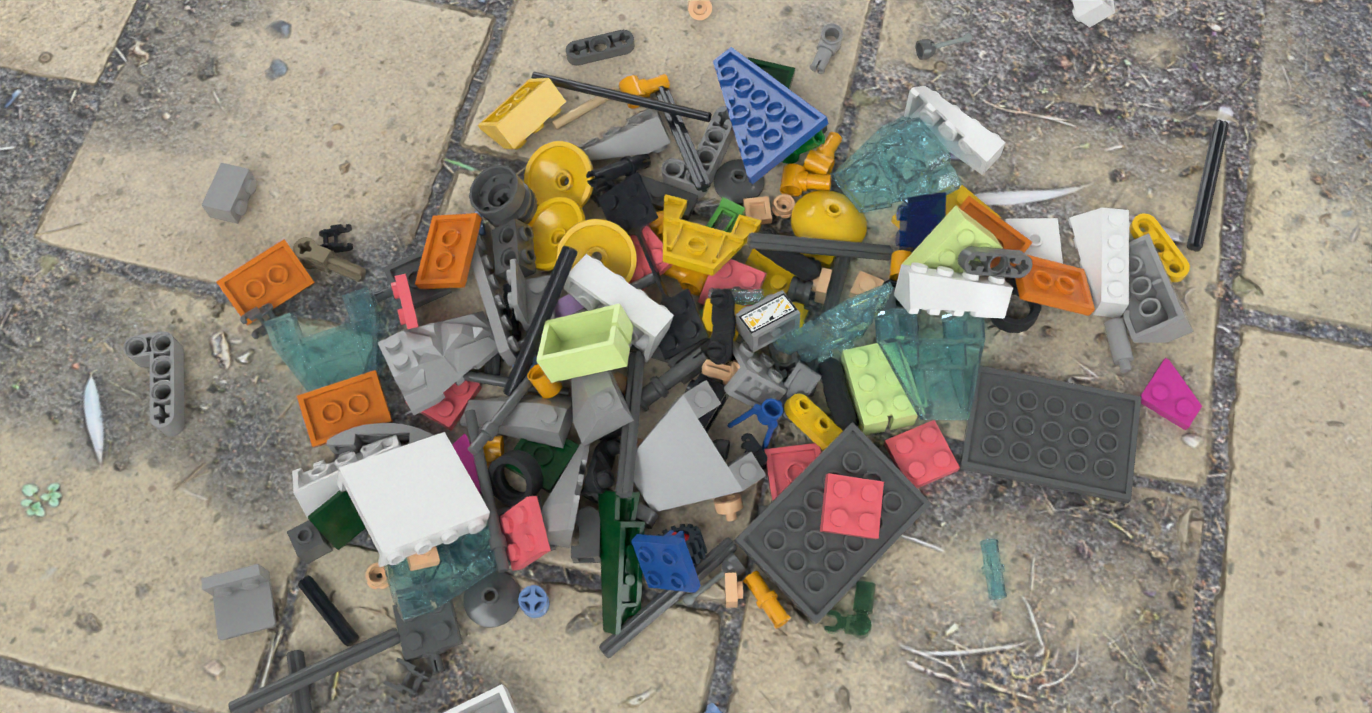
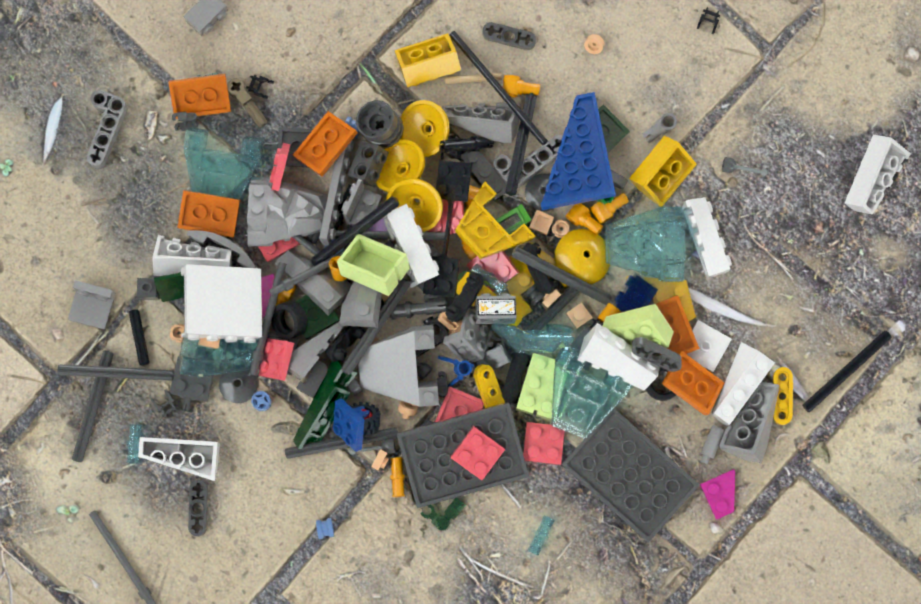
camera: 25 degrees right, 15 degrees up
none -> yellow slope [629,135,697,208]

